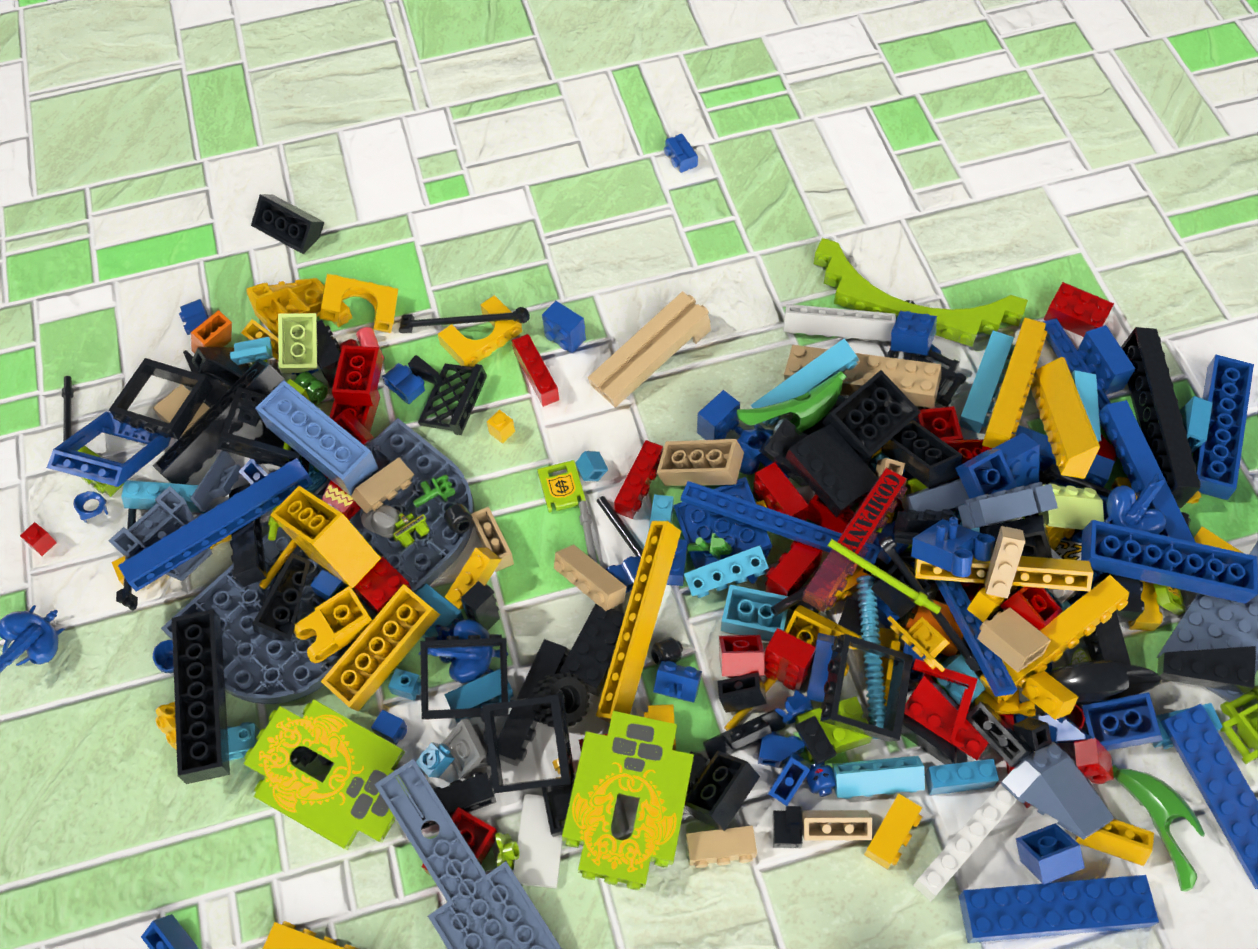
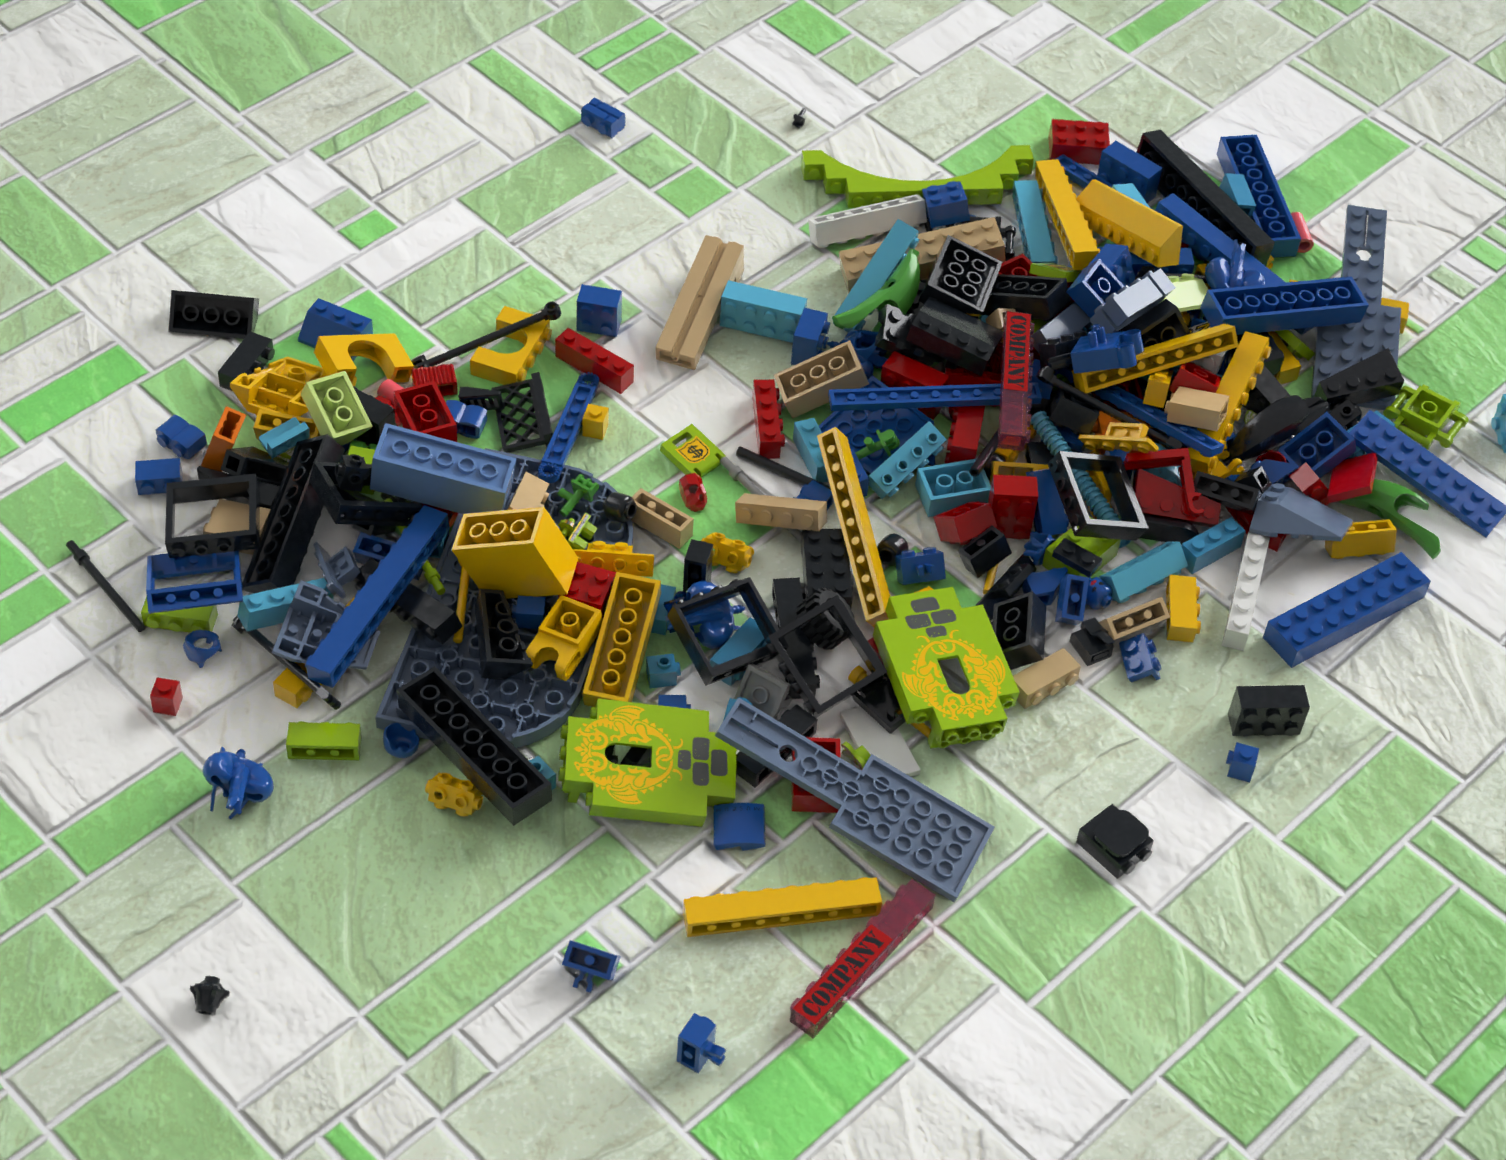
camera: 35 degrees left, 10 degrees down
yellow brick [445,547,502,609] -> none
dark azure brick [575,451,608,481] -> none
lime bar [827,539,942,614] -> none
tan brick [984,526,1025,598] -> none
blue brick [1015,823,1084,885] -> none
yellow brick [1021,671,1078,720] -> none
none -> blue brick [135,458,182,495]
none -> black brick [218,331,275,391]
none -> lime brick [286,721,362,761]
none -> blue slope [298,298,373,361]
none -> red brick [411,364,458,396]
none -> blue plate [538,372,599,483]
none -> yellow bracket [573,541,654,577]
none -> red rock [679,473,707,512]
none -> yellow brick [701,532,754,573]
none -> blue slope [714,803,765,851]
none -> medium azure brick [720,280,807,343]
none -> black hand [792,108,806,128]
none -> lime container [1029,263,1082,282]
none -> blue bracket [1119,633,1161,683]
none -> coral brick [1291,212,1314,253]
none -> red tile [1327,453,1378,503]
none -> black brick [1329,399,1362,431]

